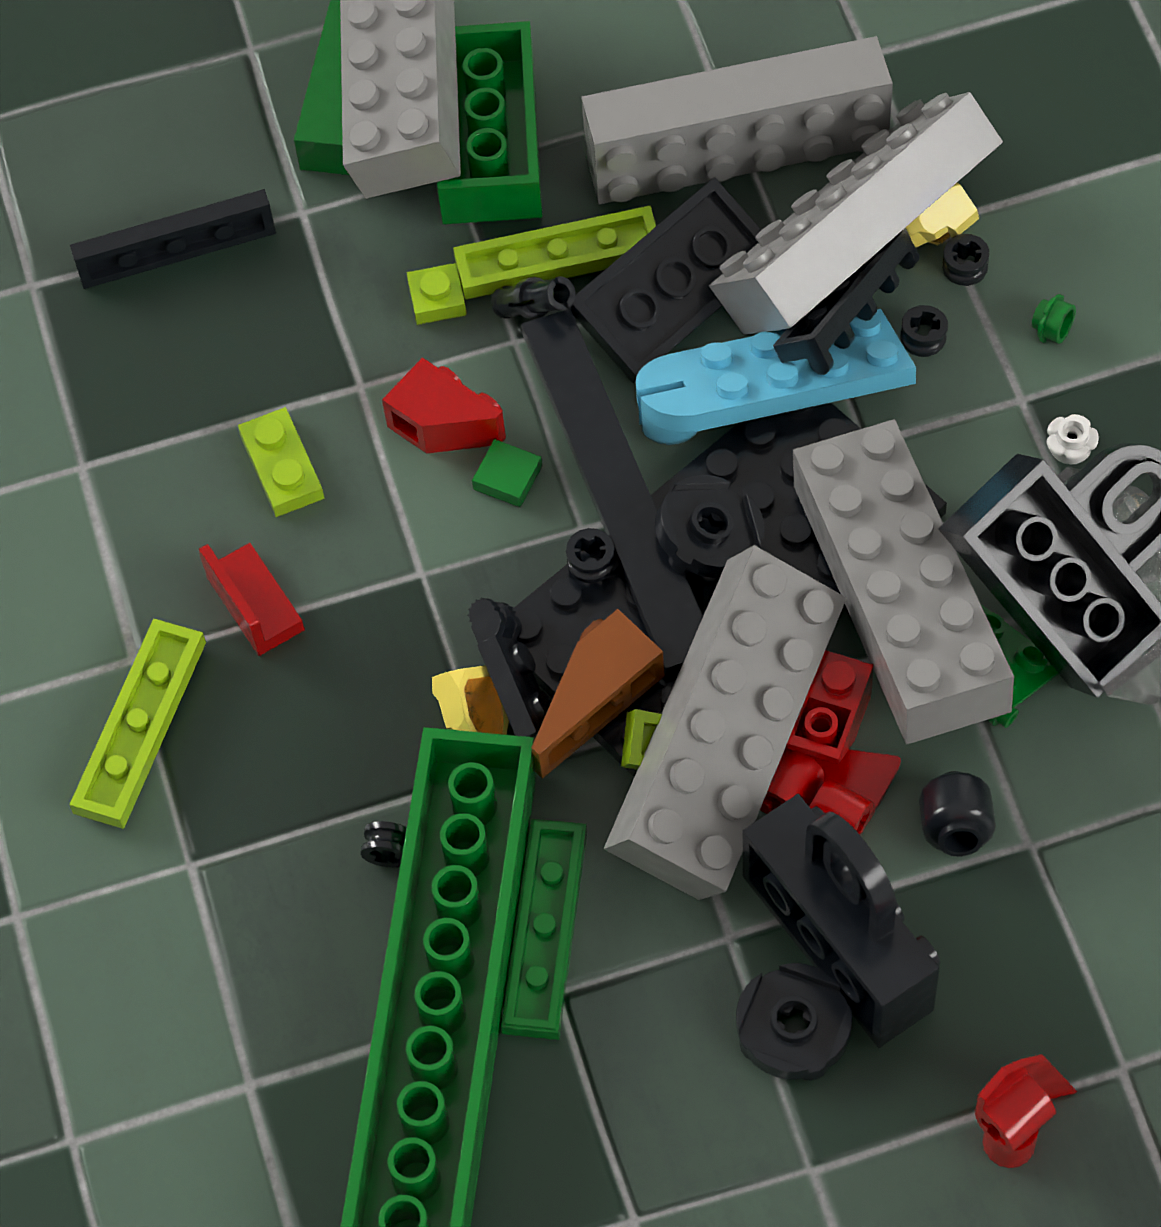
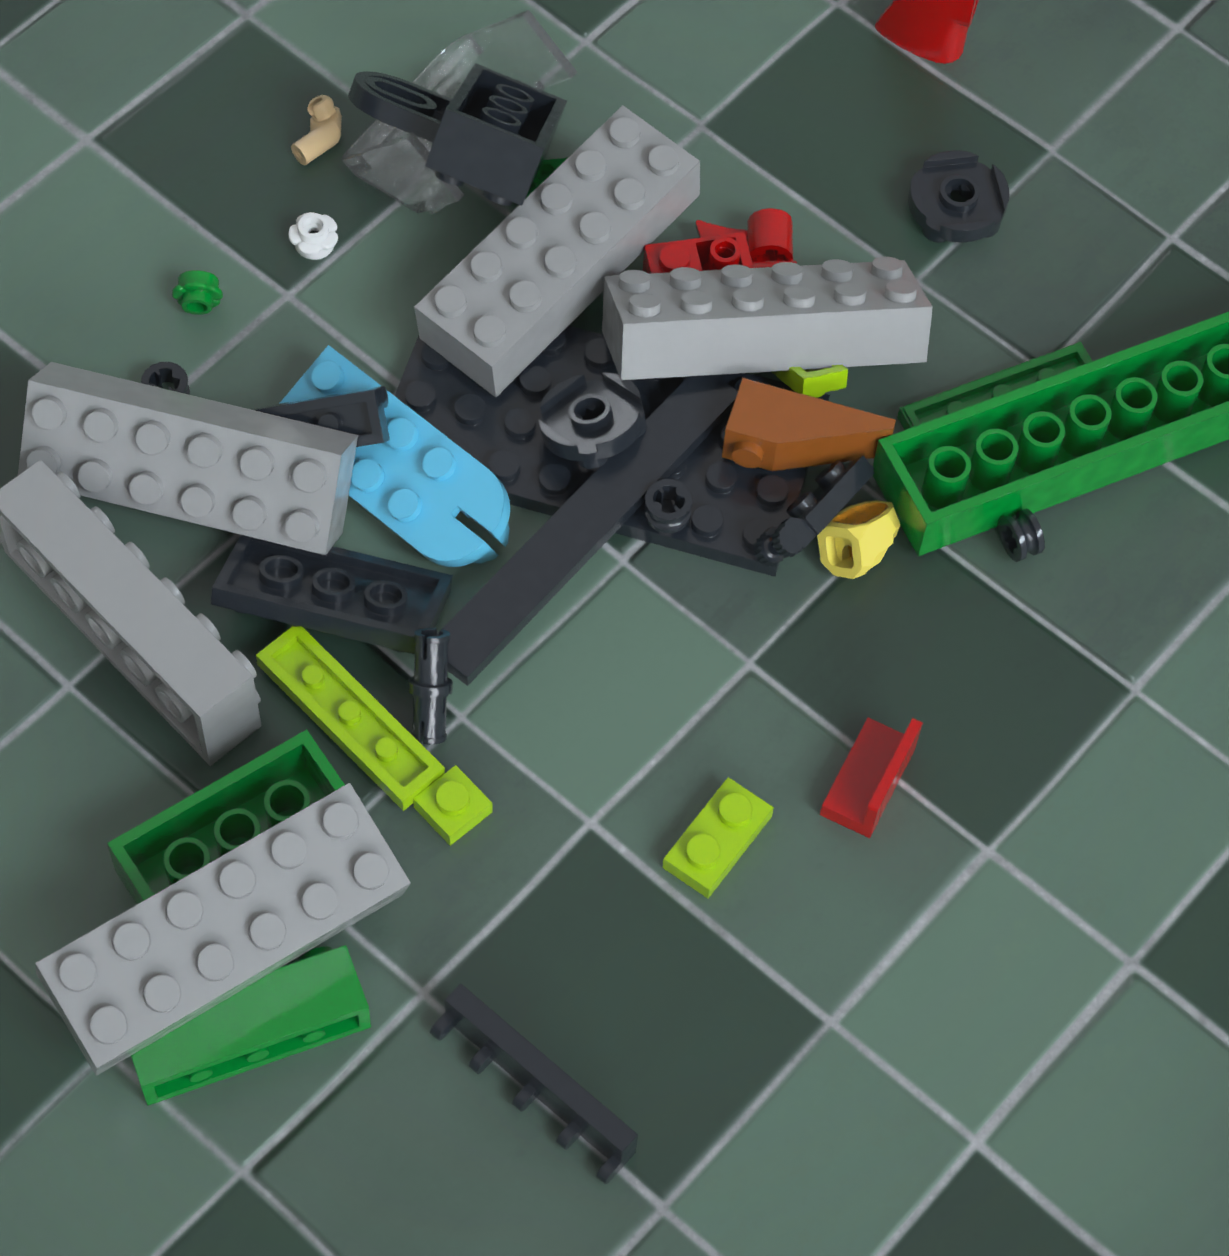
camera: 130 degrees left, 0 degrees up
lime plate [69,618,206,829] -> none
red slope [382,357,506,454] -> none
green tile [472,439,543,507] -> none
black brick [742,794,940,1048] -> none
black bush [900,305,948,357] -> none
black head [919,771,996,857] -> none

